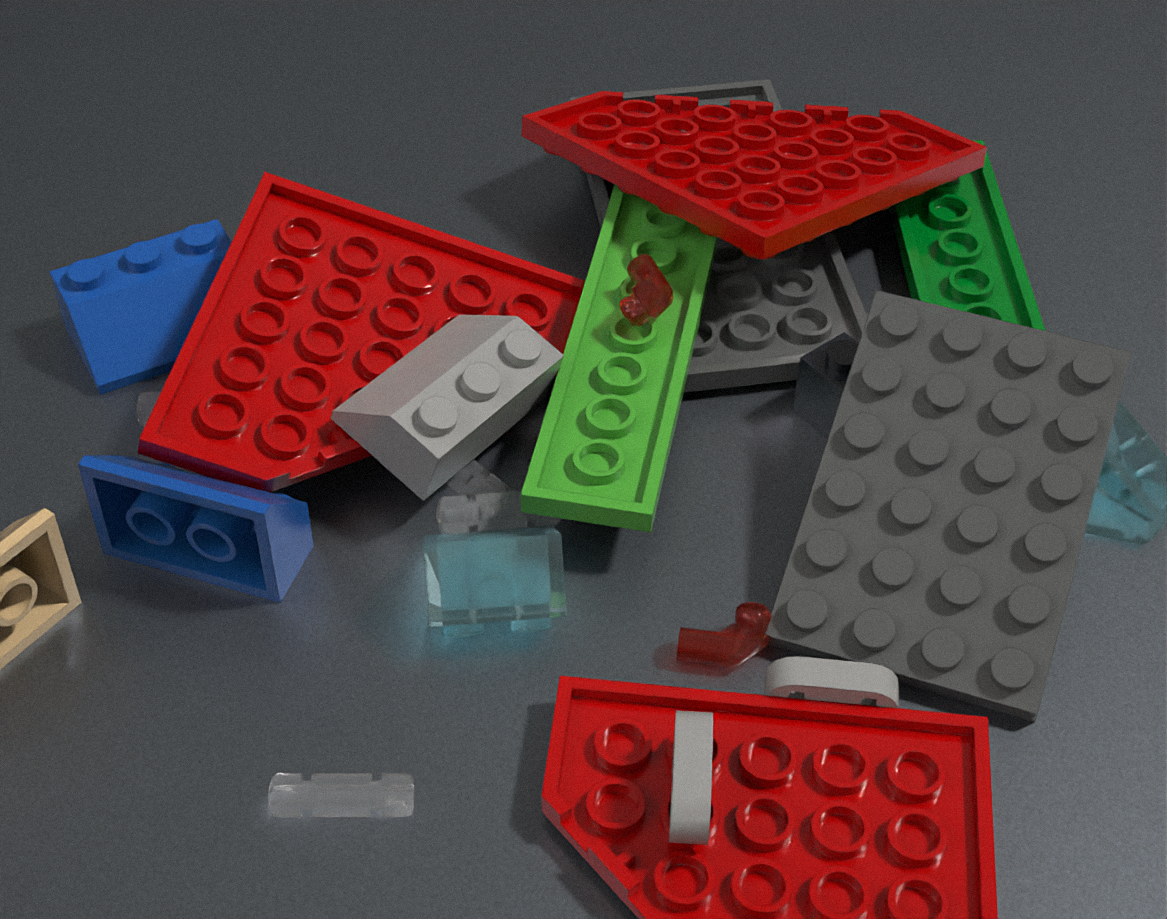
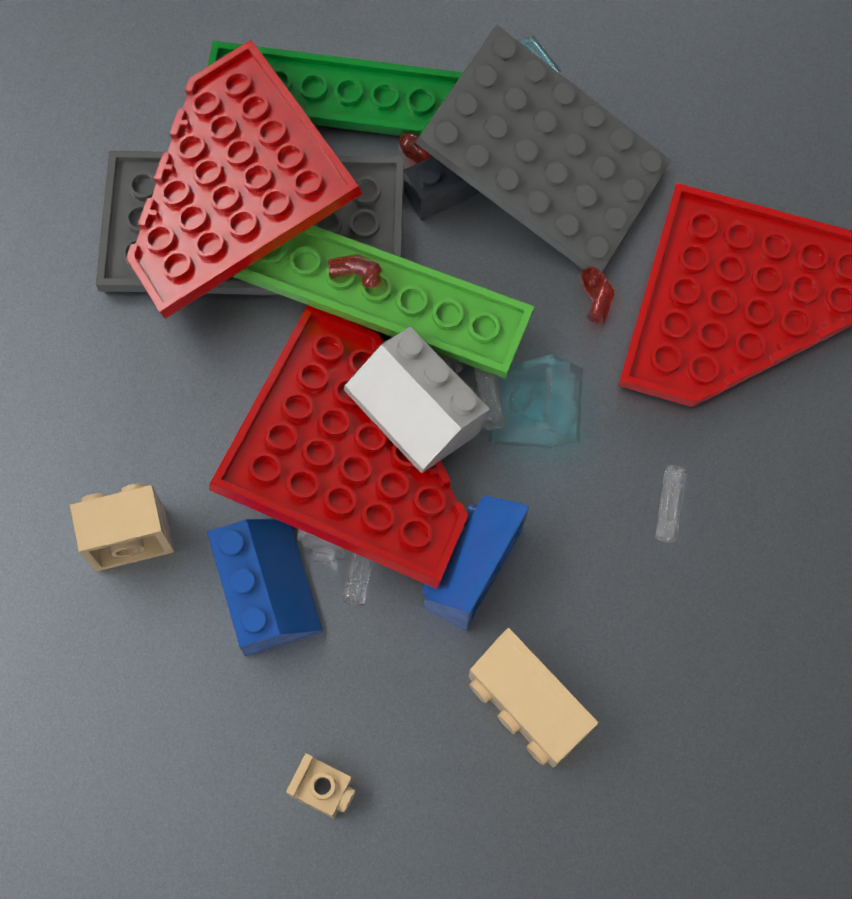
camera: 80 degrees left, 25 degrees up
light grey beam [669,710,713,845] -> none
light grey beam [764,656,899,708] -> none
none -> tan brick [70,483,174,572]

